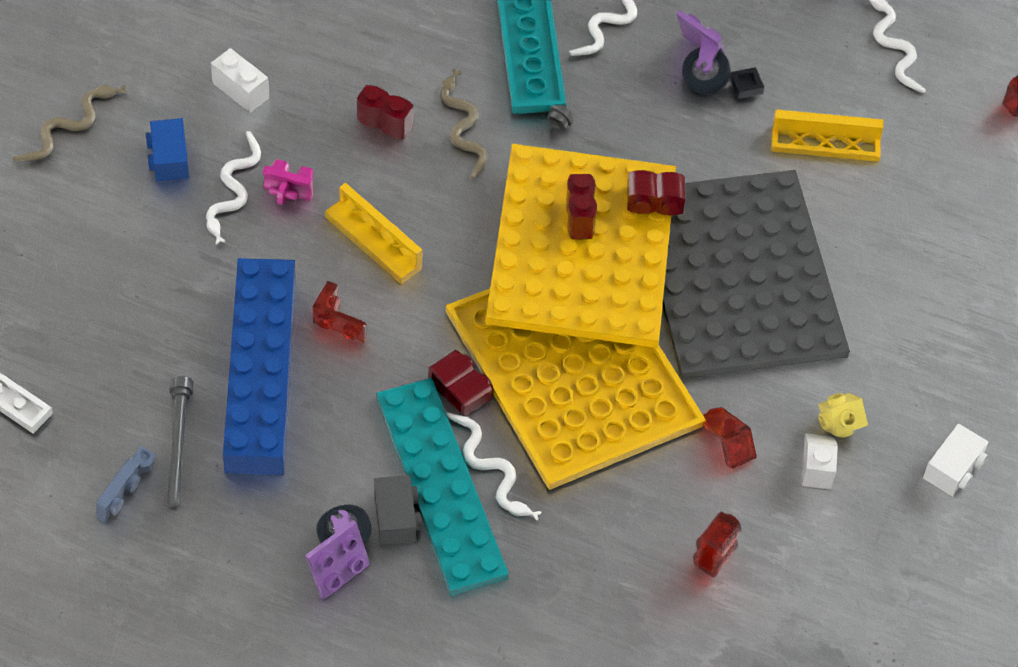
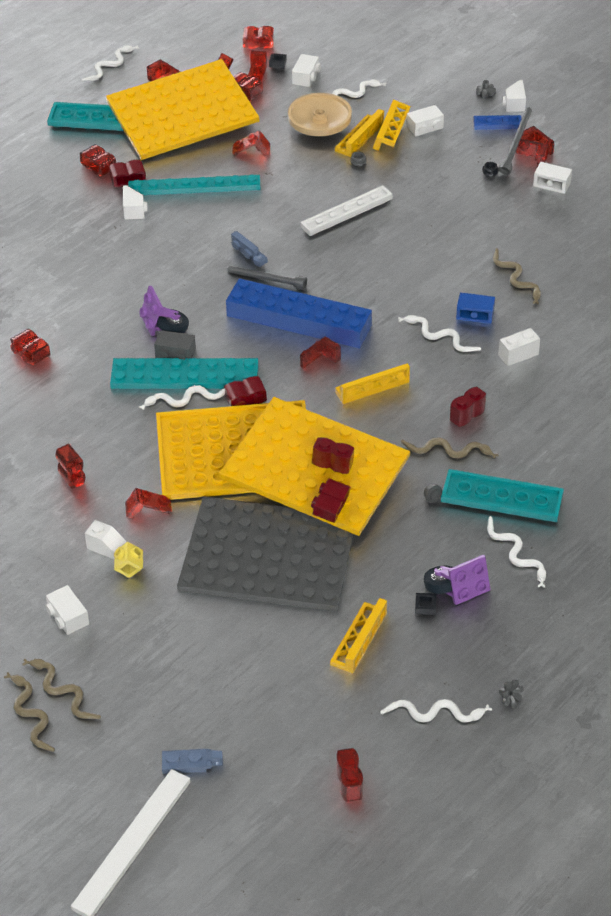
camera: 115 degrees right, 10 degrees down
dark pink hips [262,159,314,205] -> none

